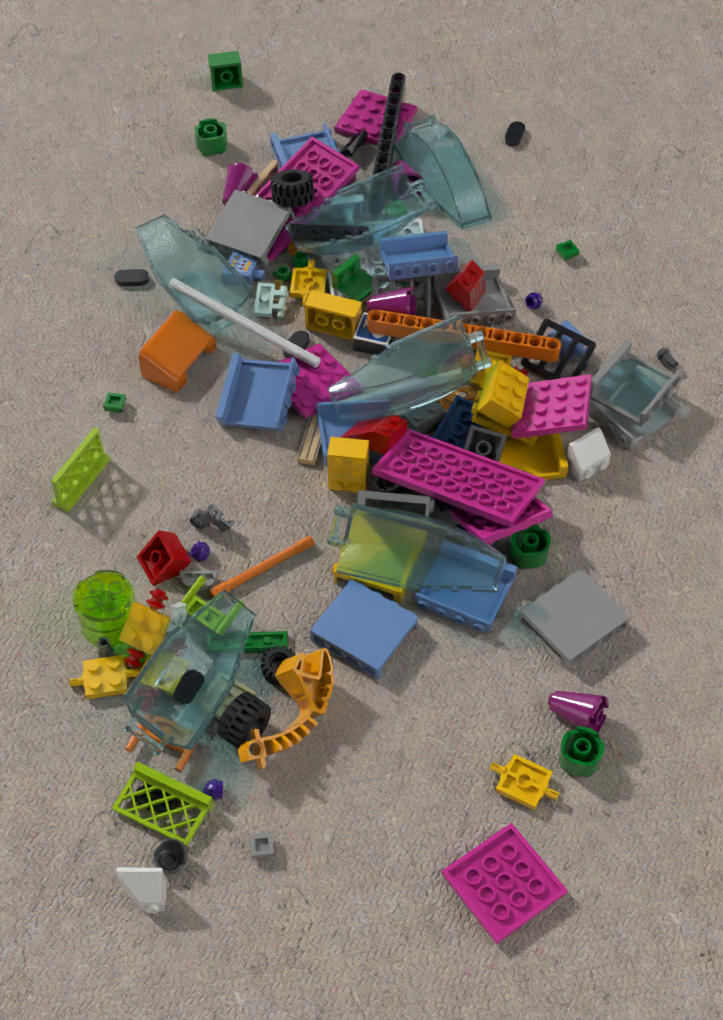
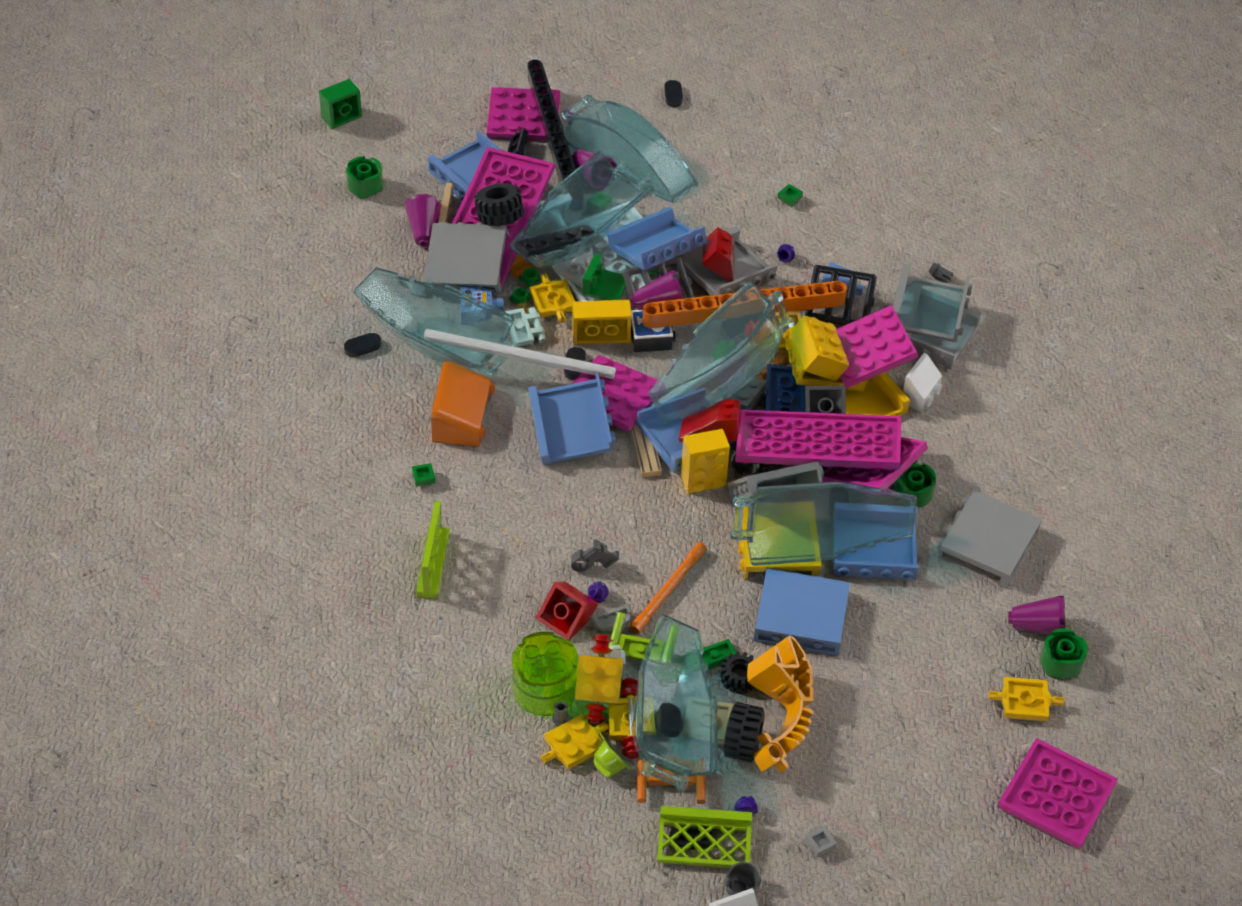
camera: 25 degrees left, 5 degrees down
none -> lime piece [594,730,630,778]

